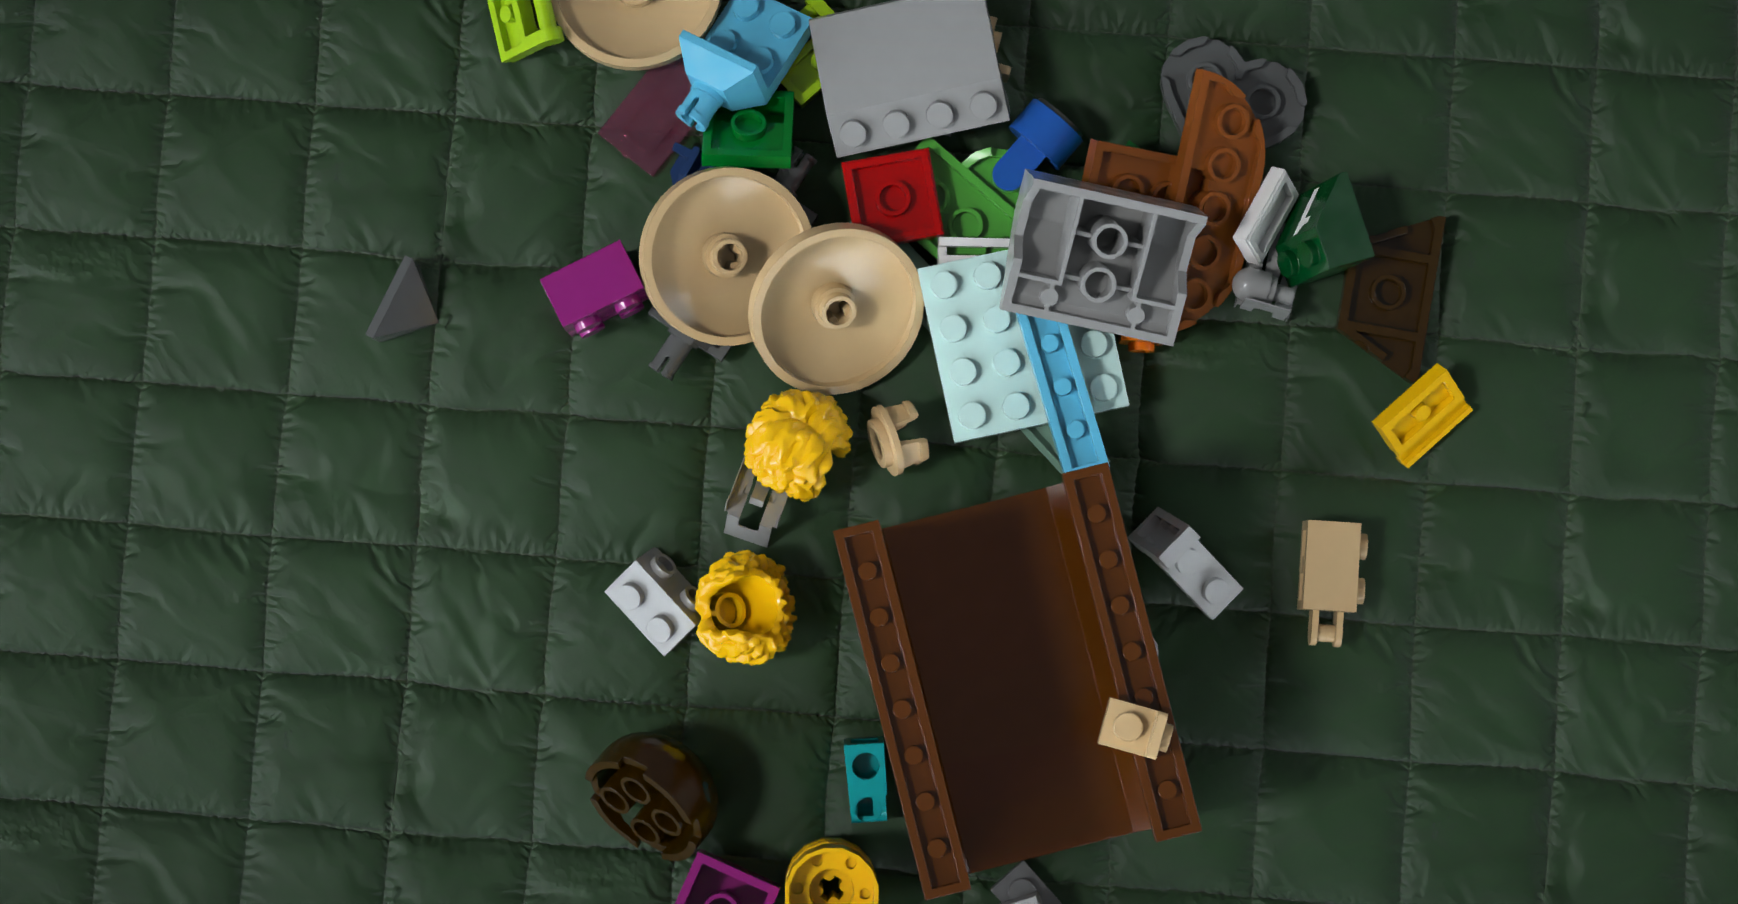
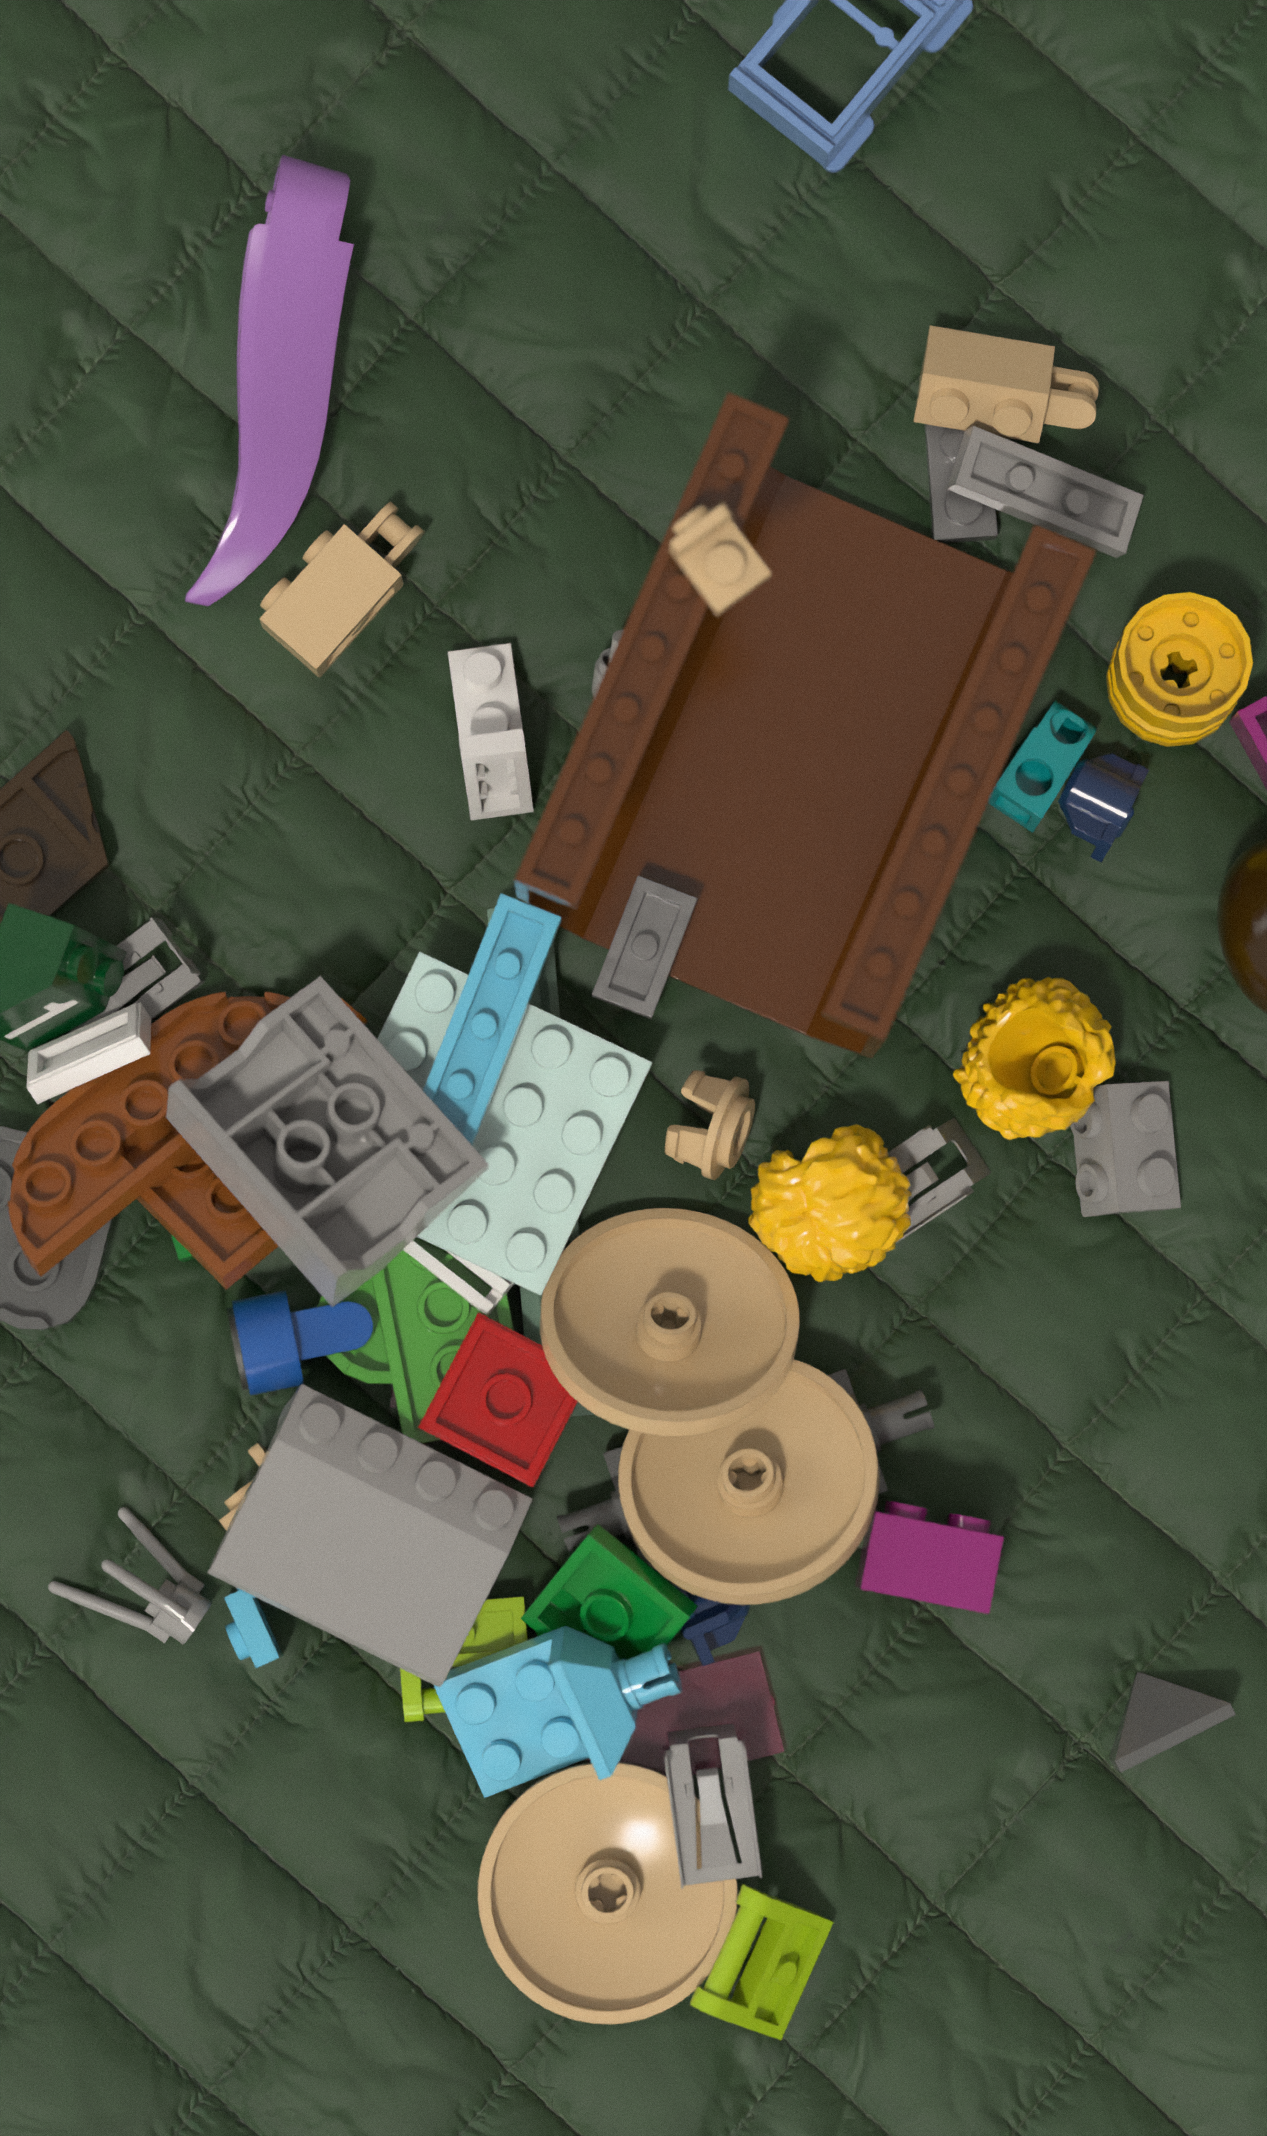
camera: 150 degrees left, 0 degrees up
light grey cylinder [1232,267,1295,305] -> none
yellow plate [1371,363,1473,469] -> none
none -> medium lavender animal [185,155,354,607]
none -> flat silver plate [592,876,698,1020]
none -> light grey piece [663,1723,762,1889]
none -> dark blue piece [1058,753,1149,863]

